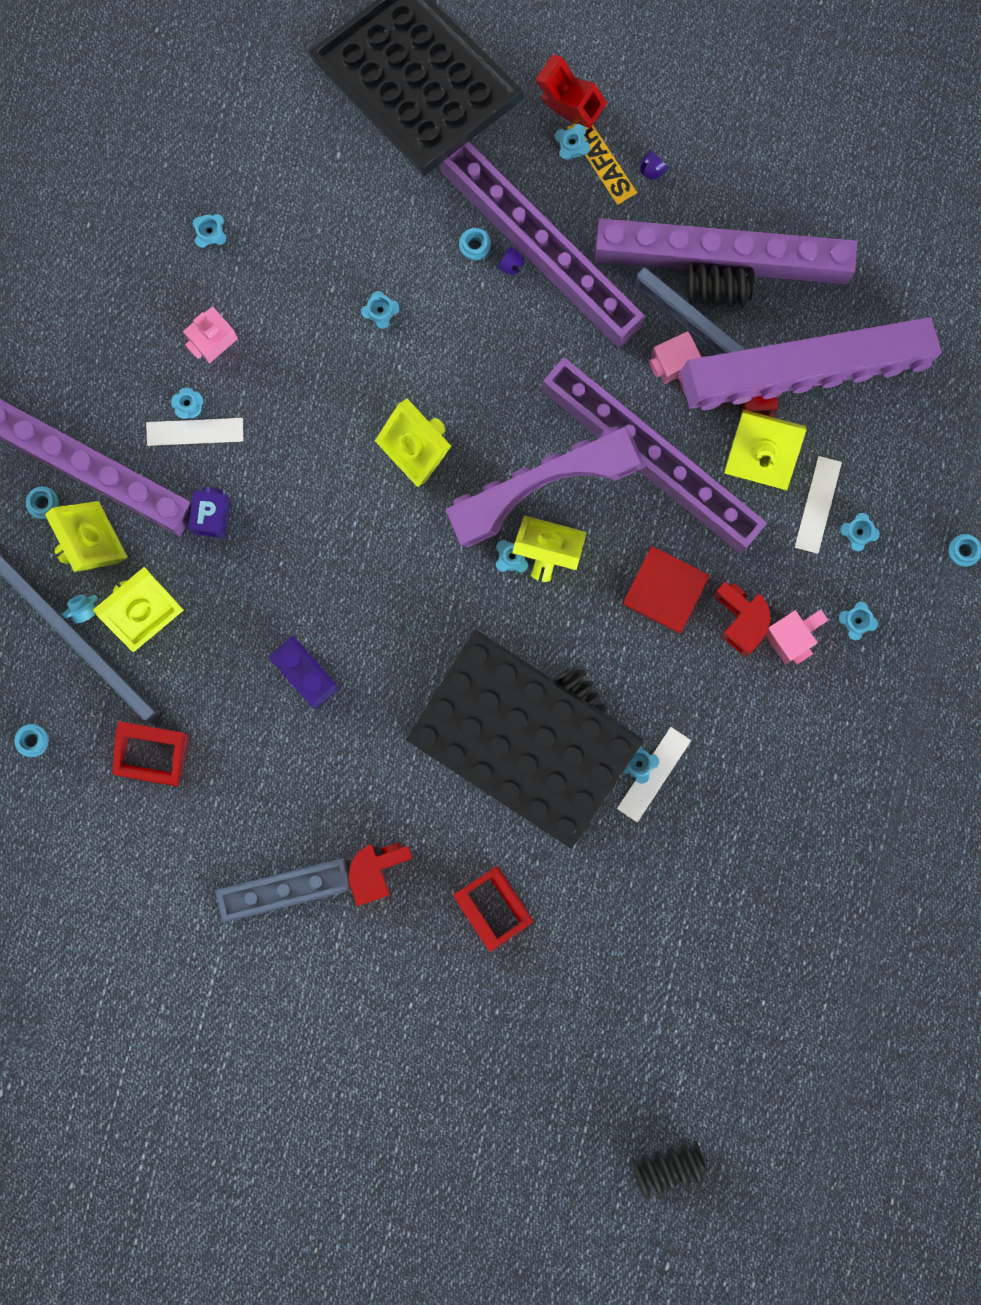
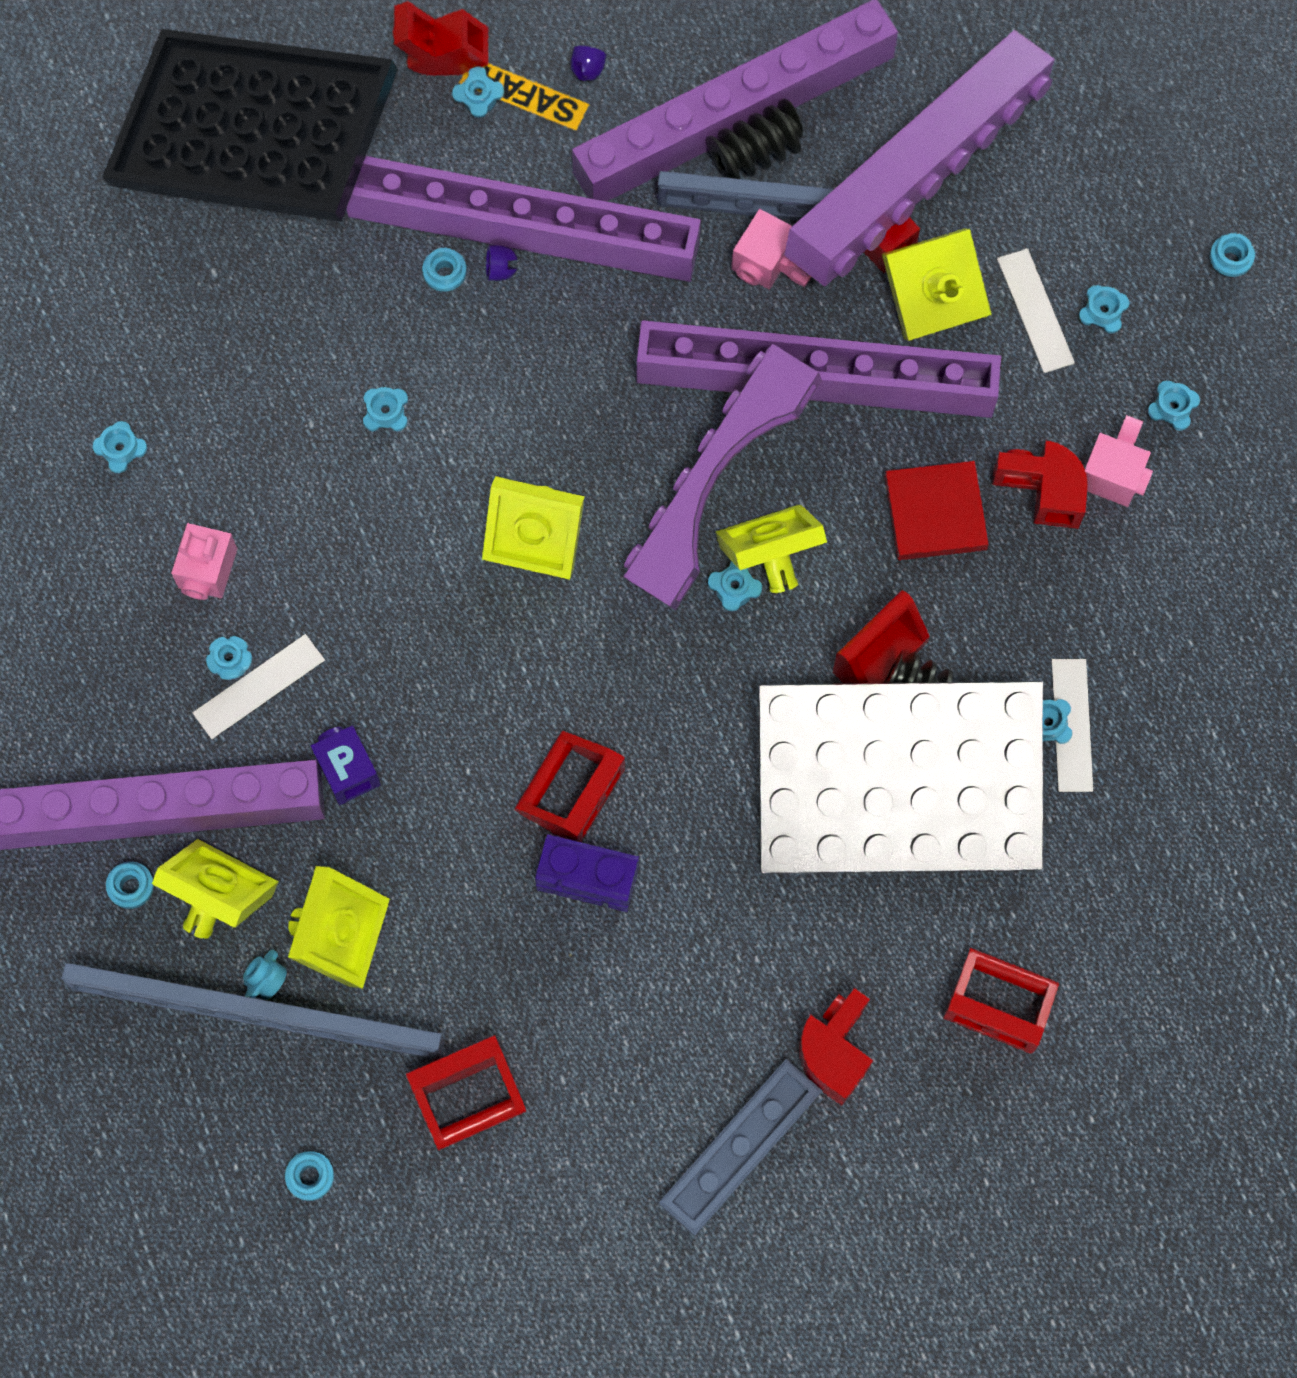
camera: 35 degrees left, 10 degrees down
none -> red tile [514,731,625,842]
none -> red tile [832,590,930,683]

